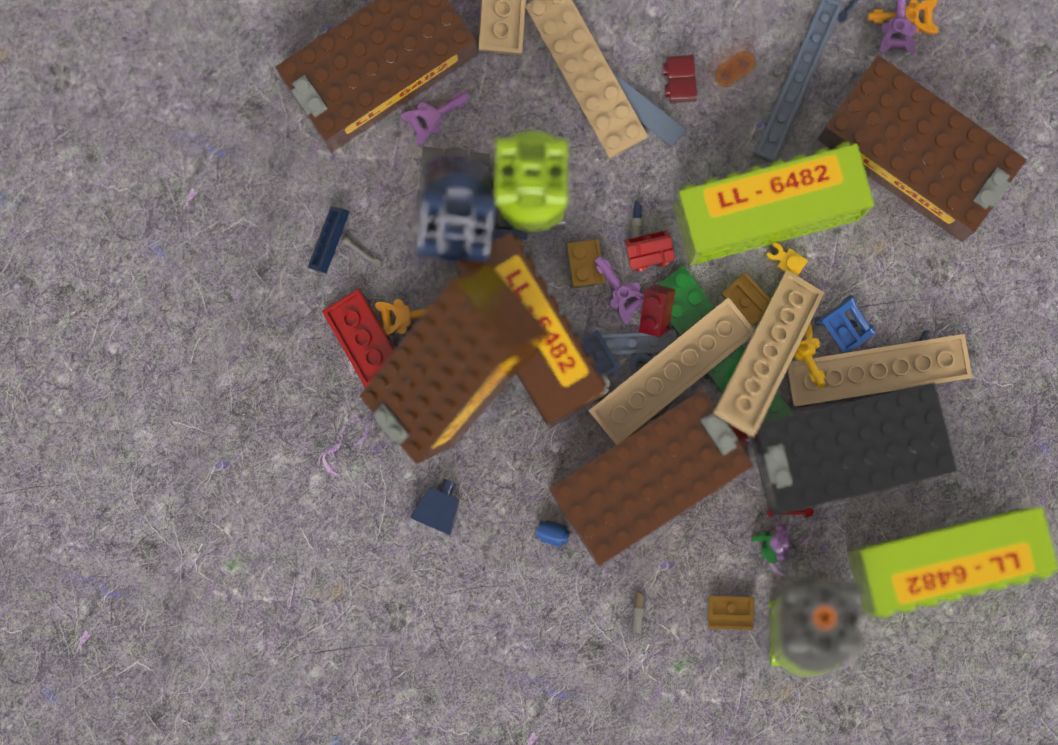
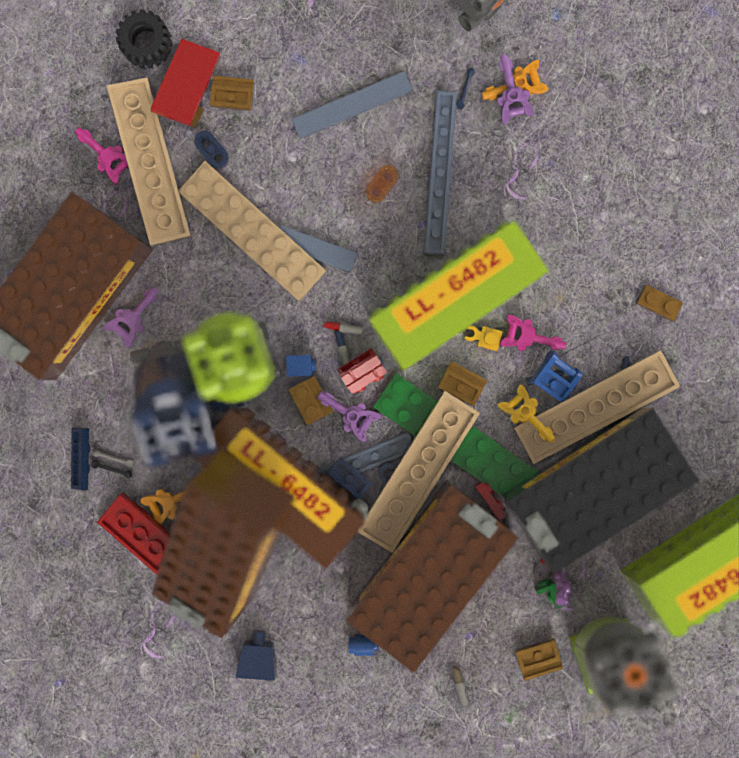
camera: 25 degrees left, 5 degrees up
dark red brick [639,284,676,337] -> none
dark red brick [663,55,697,104] -> none
tan plate [713,270,825,437] -> none
reddish brown piece [817,55,1027,242] -> none
none -> black hinge [91,460,132,478]
none -> blue brick [286,355,316,376]
none -> light grey piece [323,321,363,335]
none -> dark pink piece [499,314,567,351]
none -> pearl gold plate [636,285,683,321]

